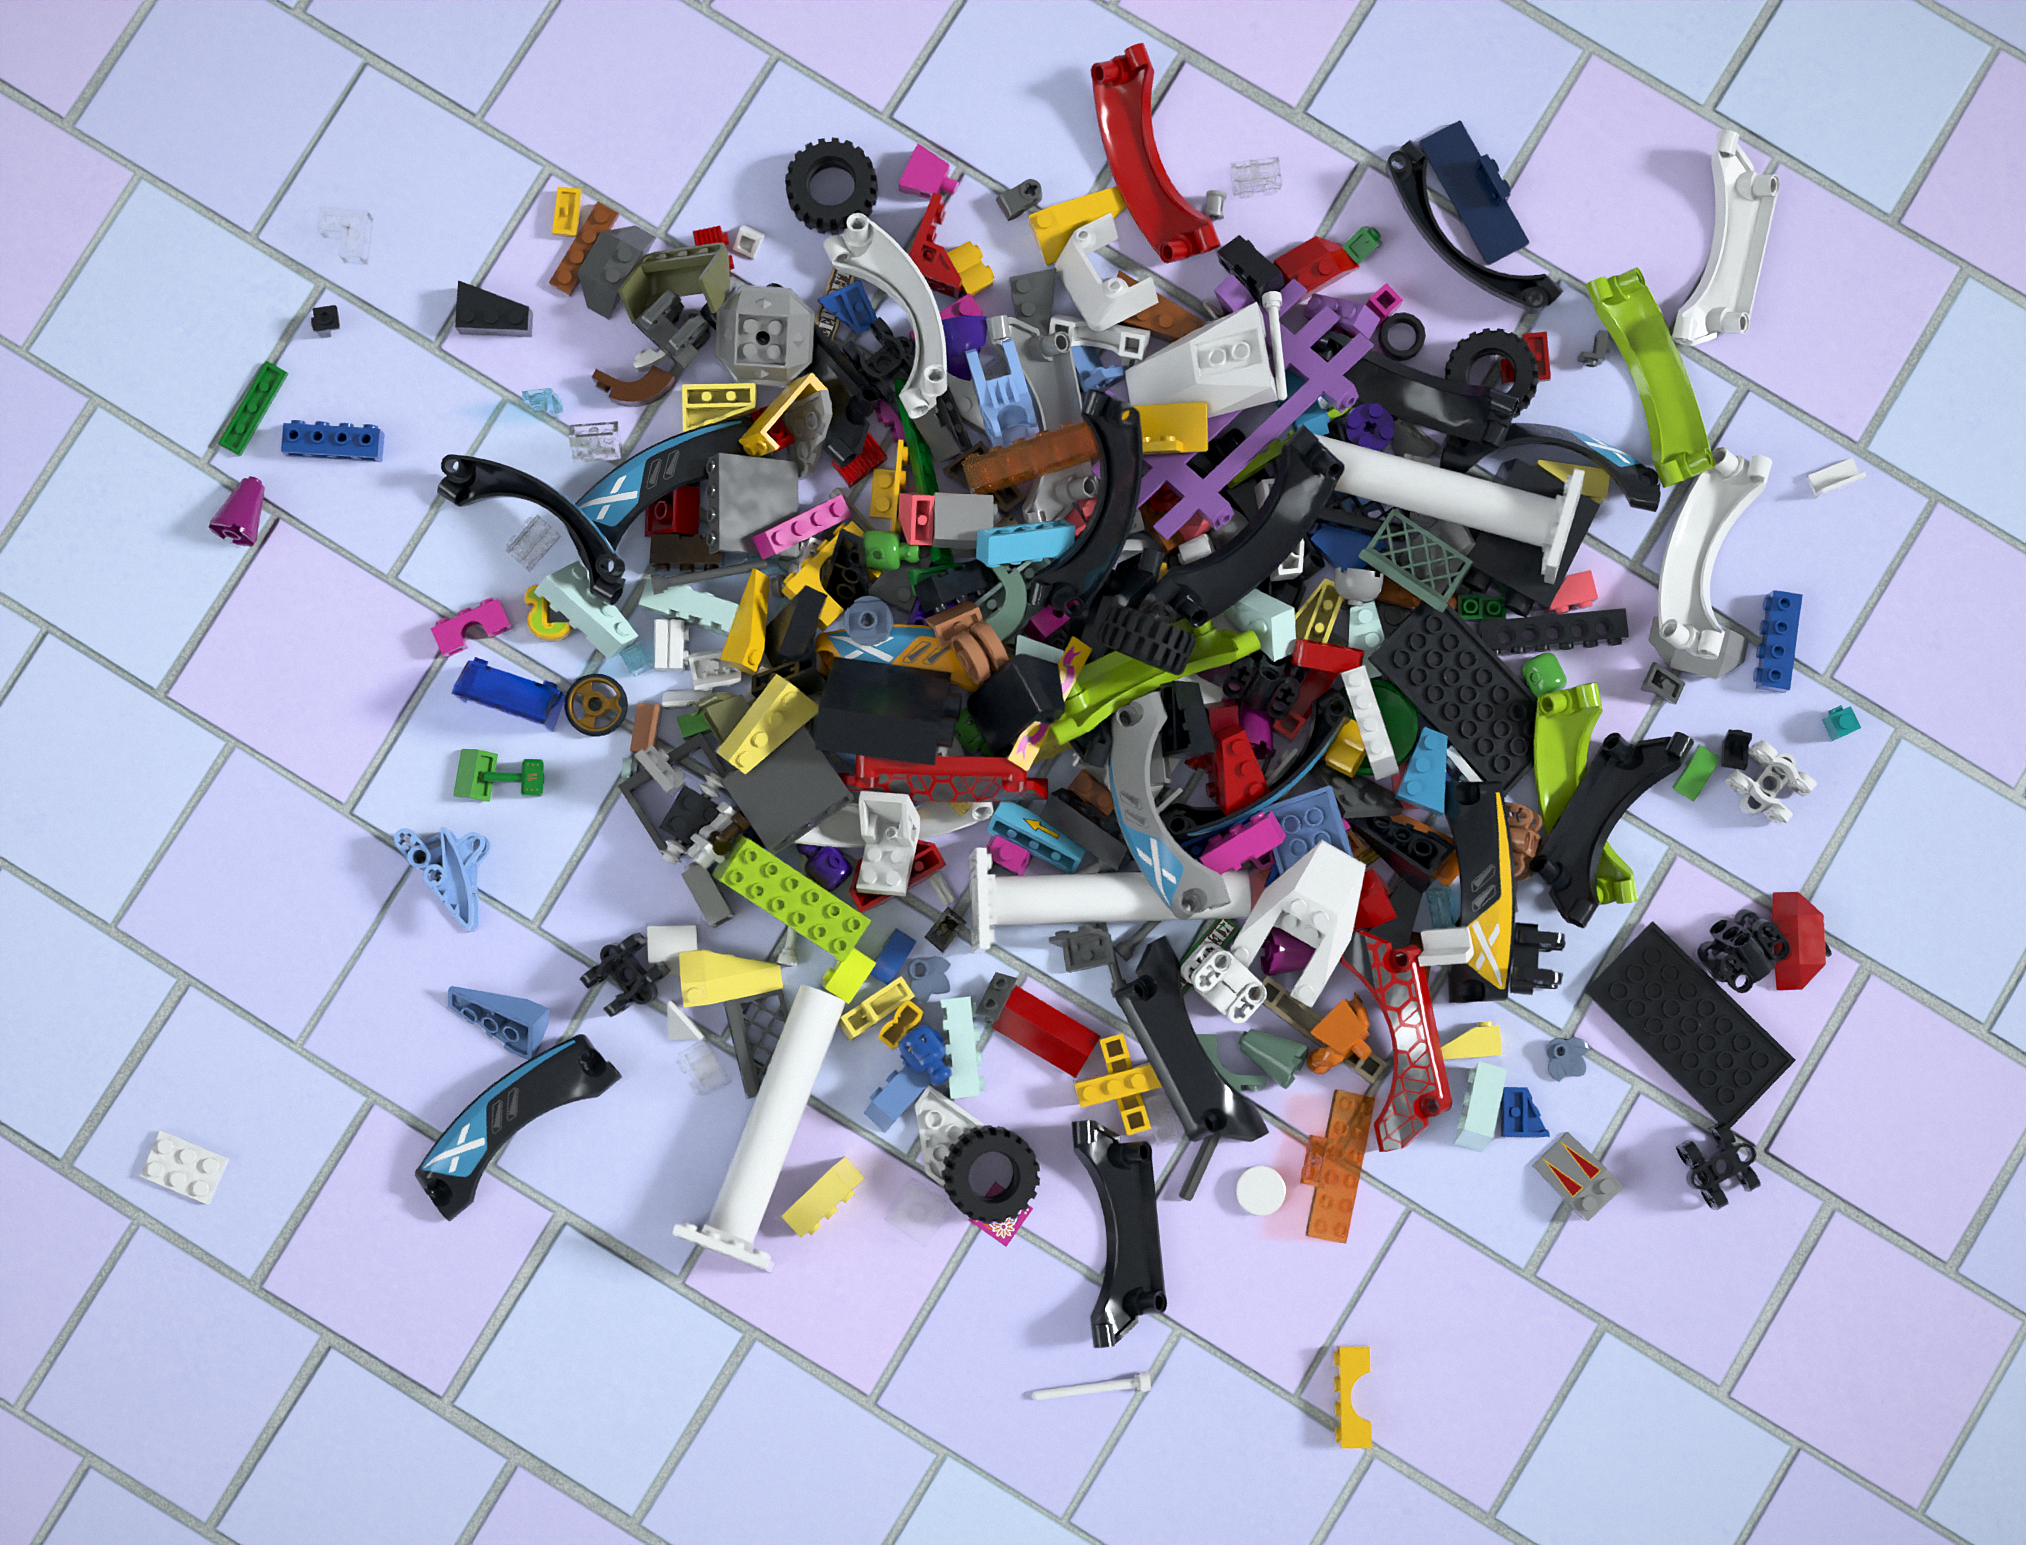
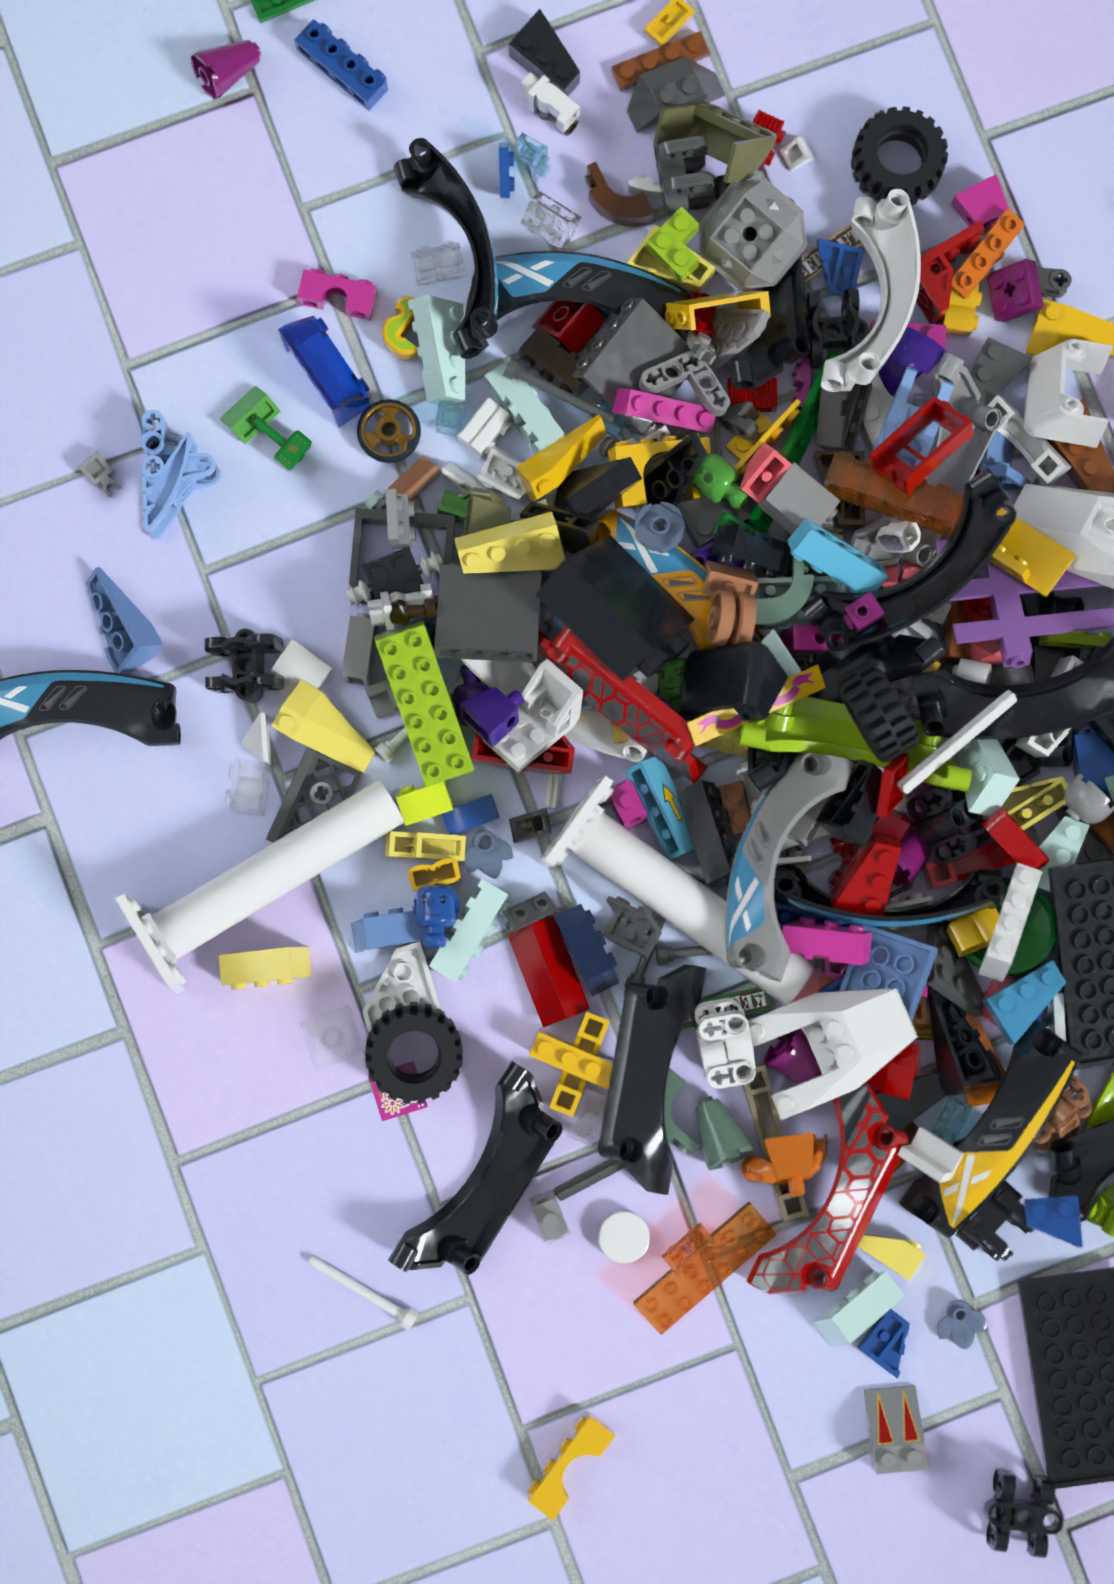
camera: 35 degrees right, 0 degrees up
none -> light grey plate [78,451,122,497]
none -> light grey bush [309,782,333,805]
none -> light grey panel [365,679,399,718]
none -> dark purple torso [460,687,524,748]
none -> blue wing [499,143,515,198]
none -> white hips [521,72,580,136]
none -> light grey torso [529,1189,571,1244]
none -> dark blue wedge [554,904,619,996]
none -> light grey beam [639,350,730,417]
none -> lime brick [646,206,699,284]
none -> light grey plate [685,331,717,365]
none -> dark grey slope [717,401,761,445]
none -> magenta brick [842,591,884,633]
none -> red door [869,396,973,496]
none -> white rock [875,521,921,553]
none -> red tile [876,753,910,818]
none -> white axle [897,690,1017,794]
none -> orange bracket [952,209,1025,299]
none -> magenta brick [987,259,1044,322]
none -> blue wing [1024,1196,1083,1248]

